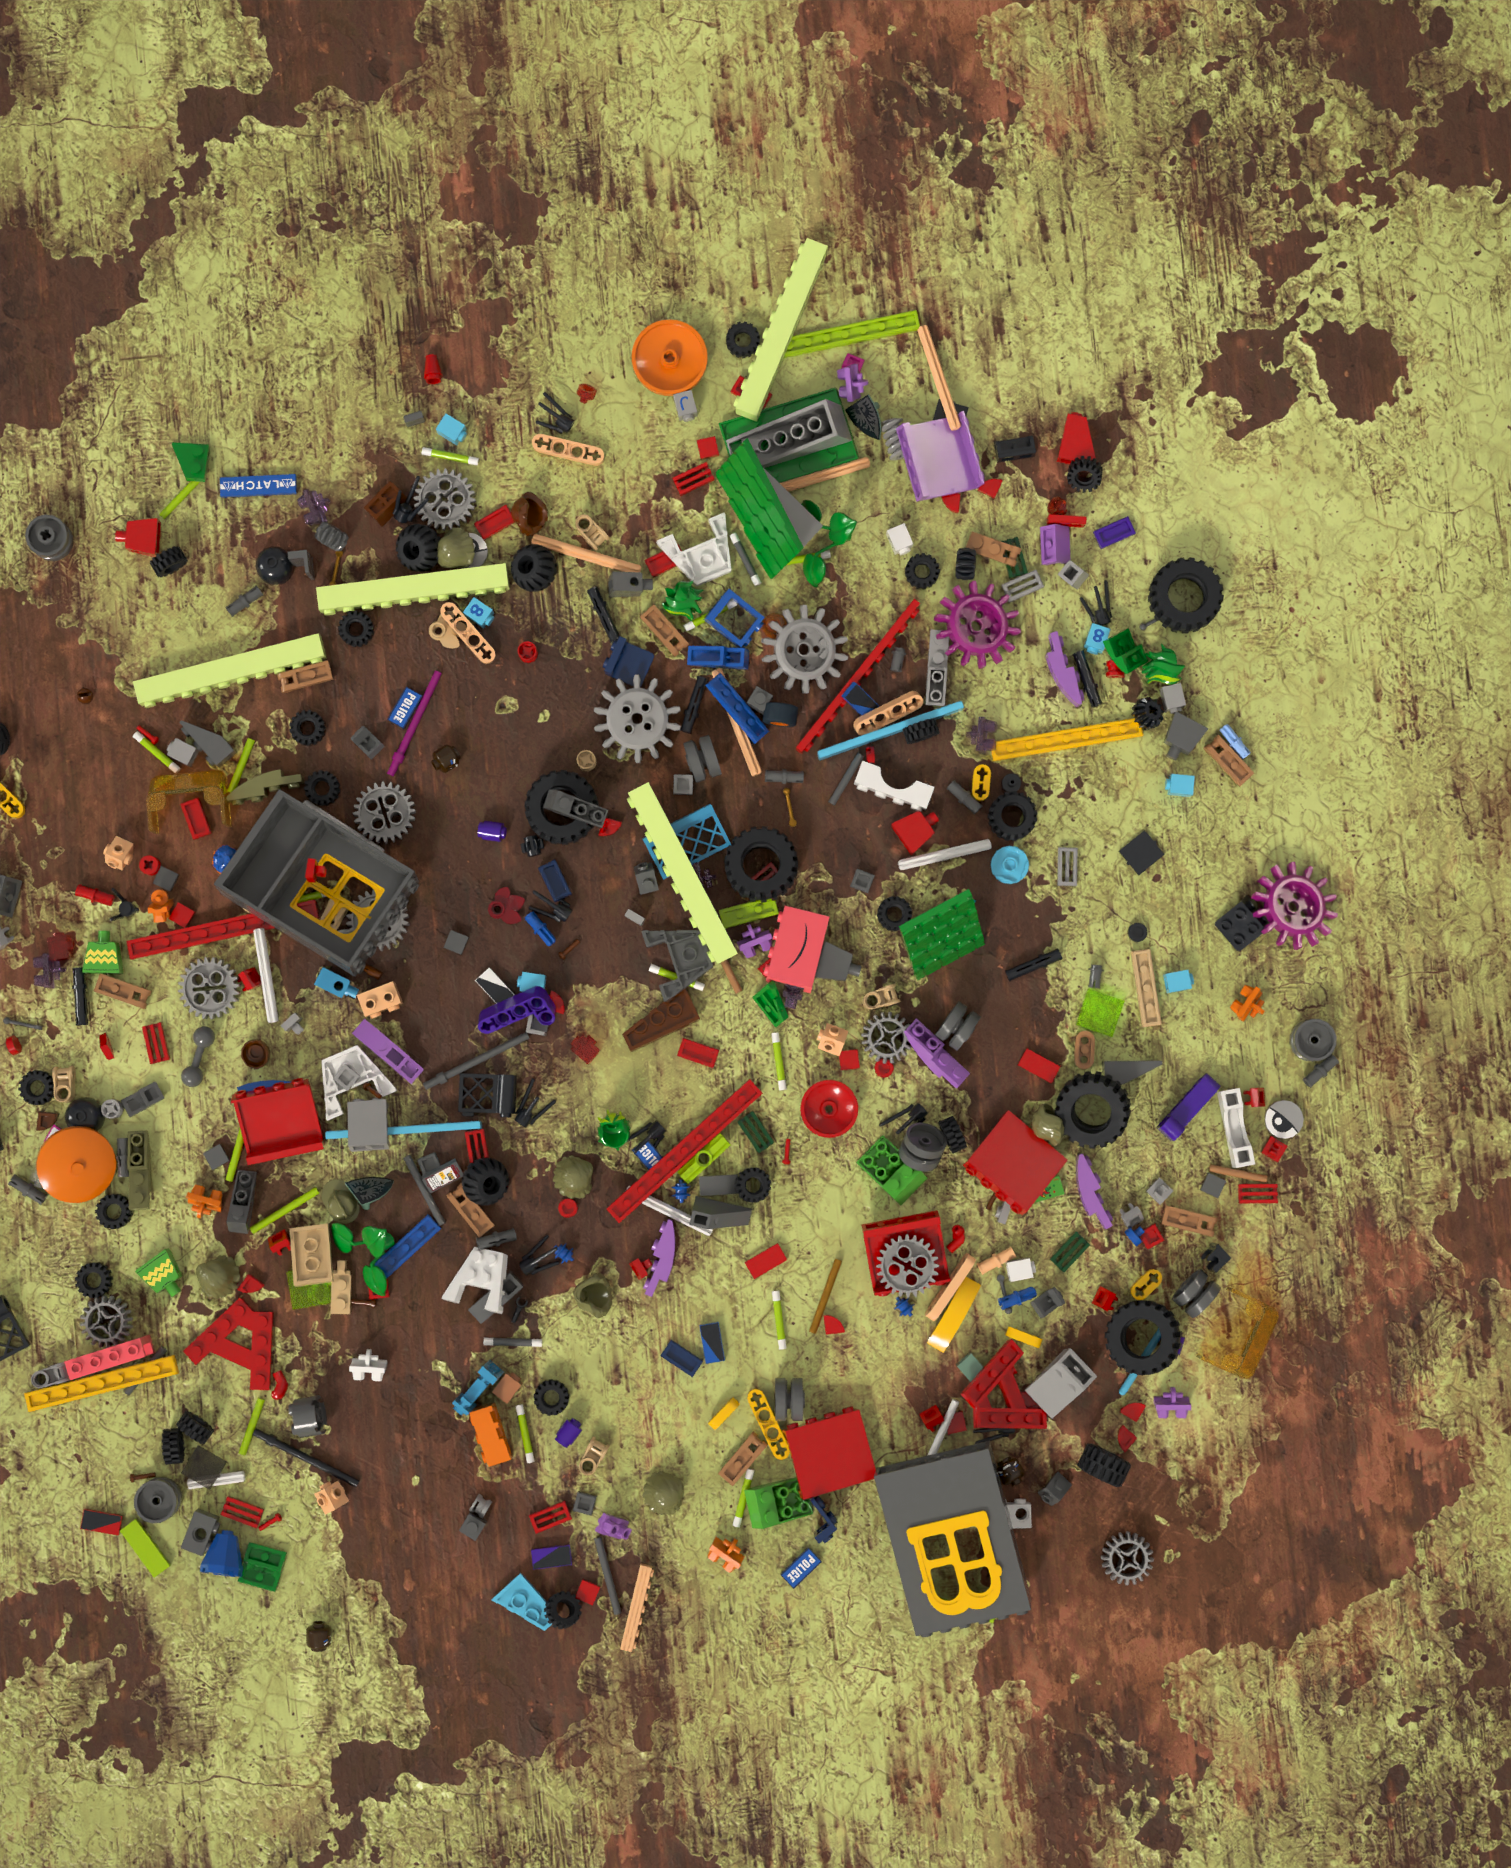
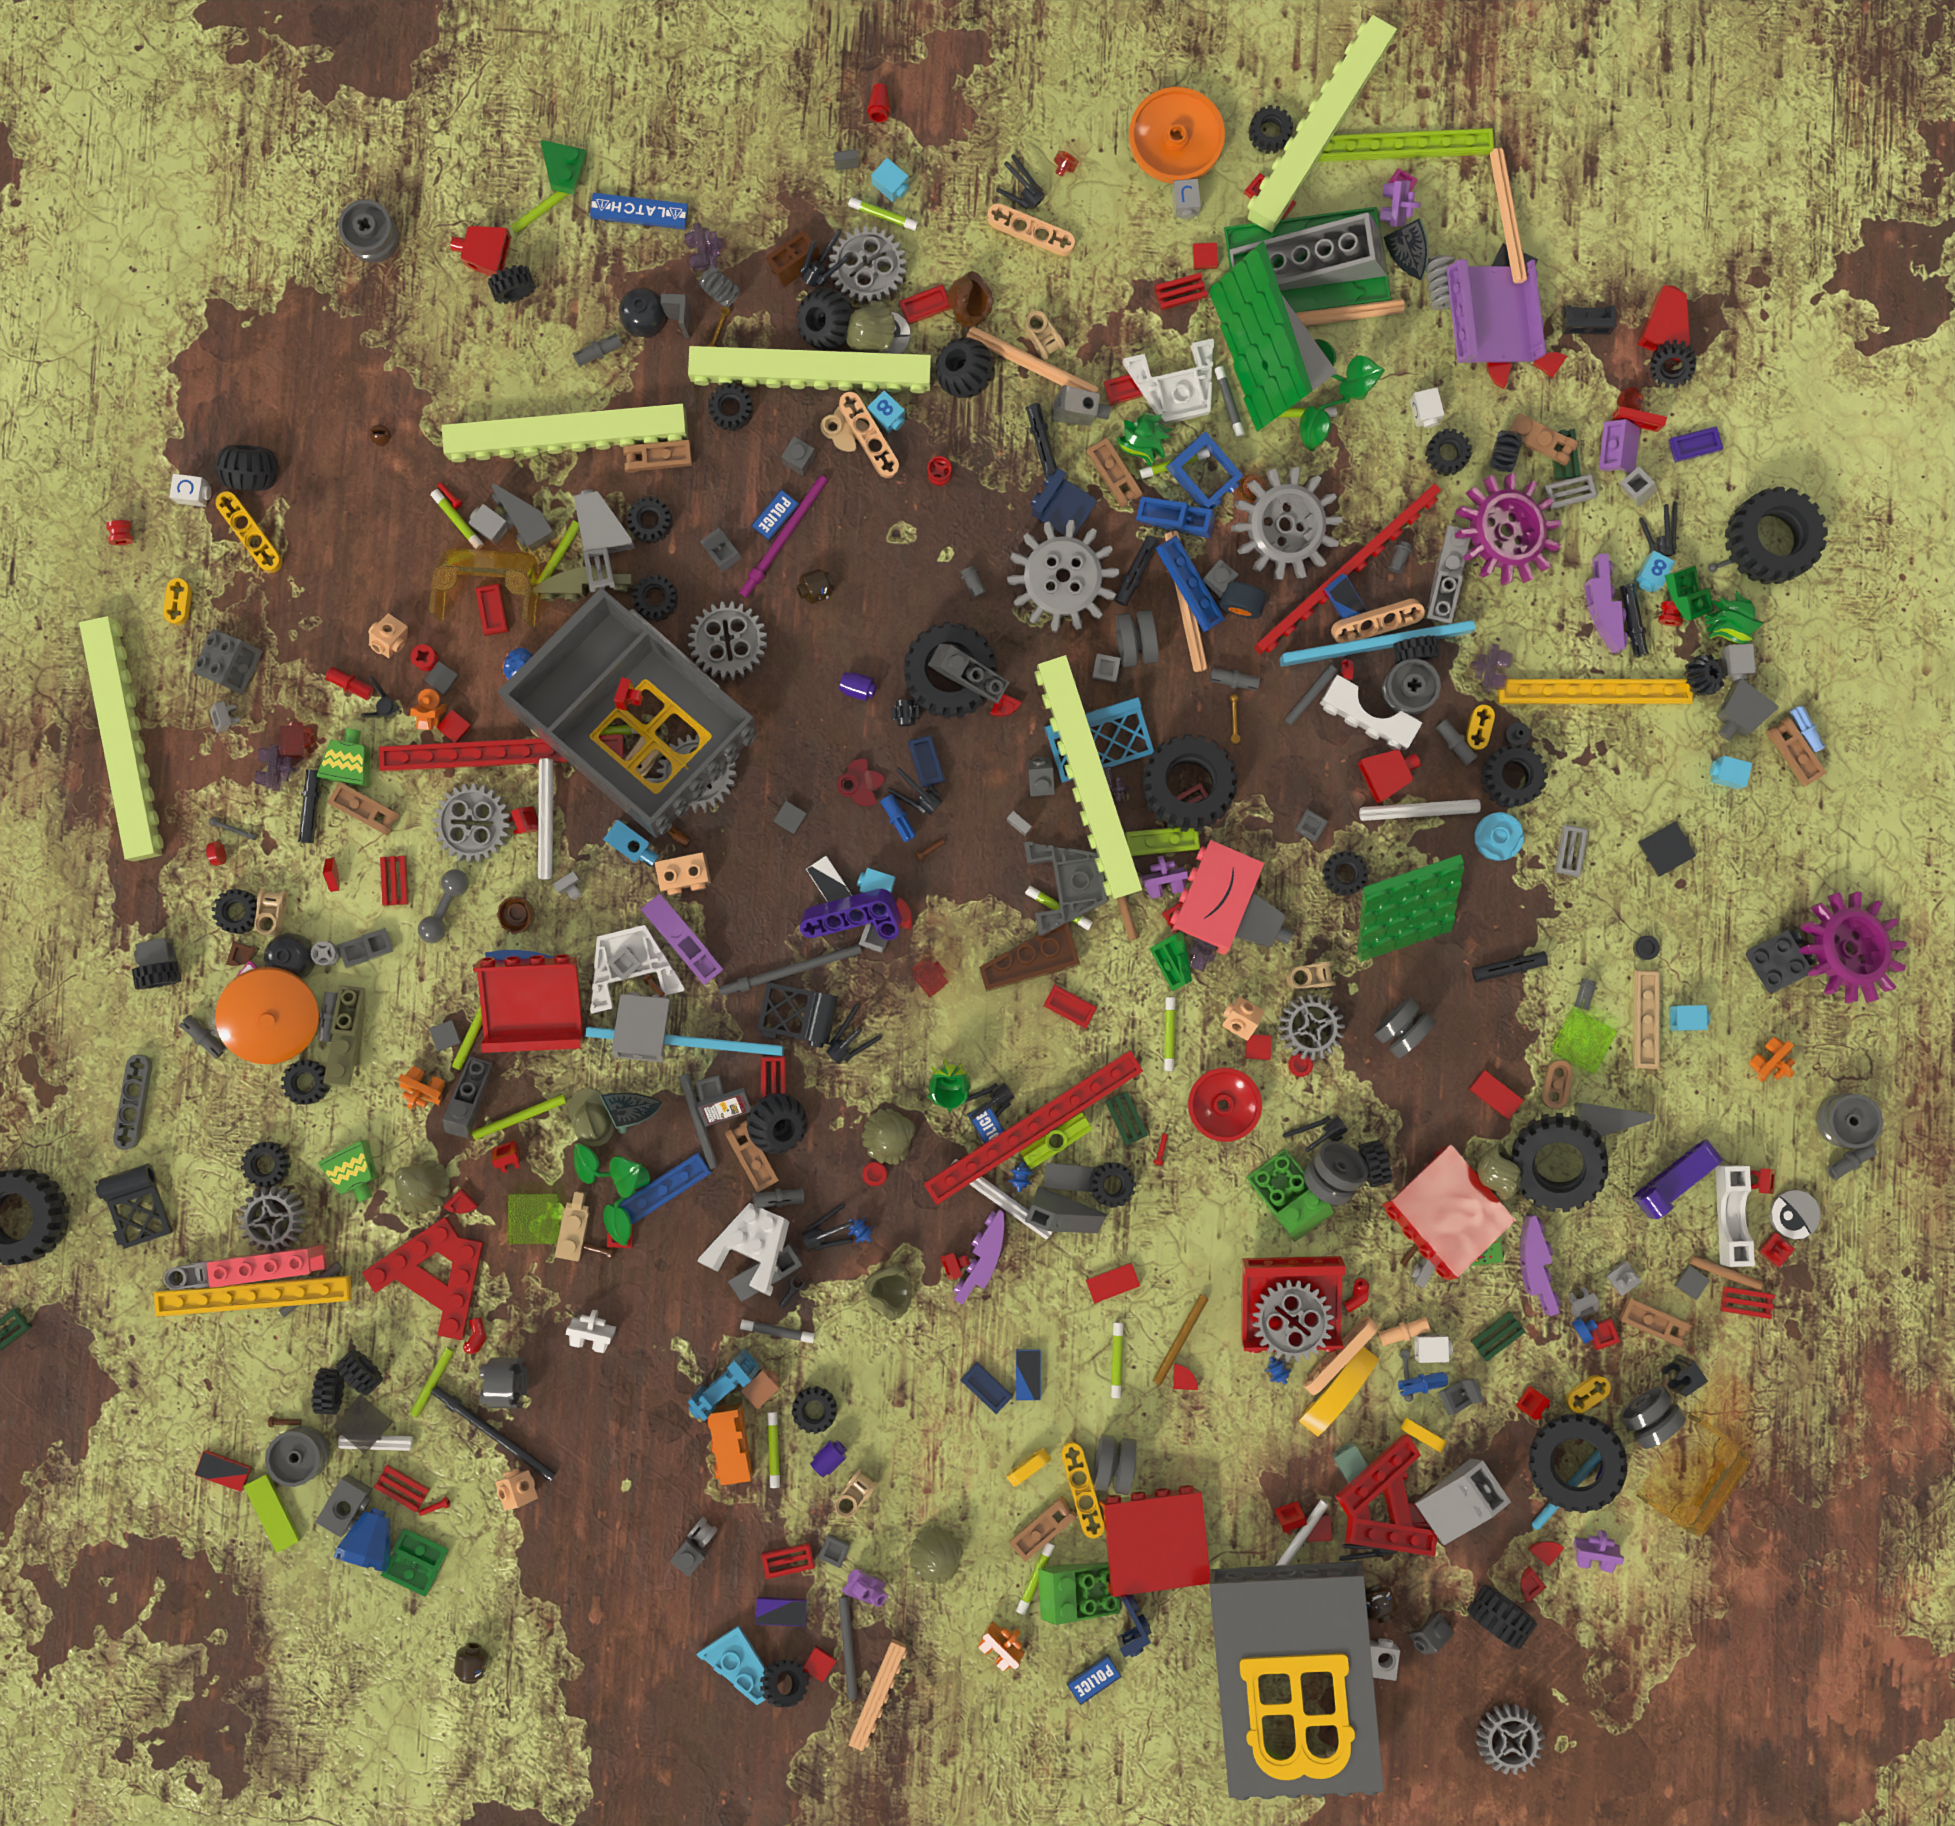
camera: 10 degrees right, 0 degrees up
tan plate [289,1224,334,1287] -> none
tan wheel [577,750,597,771] -> none
medium lavender slope [904,1018,970,1089] -> none
none -> light grey slope [574,490,636,554]
none -> light grey tile [583,548,615,592]
none -> dark grey brick [781,437,817,476]
none -> dark grey pin [960,566,987,598]
none -> dark grey wheel [1381,658,1441,716]

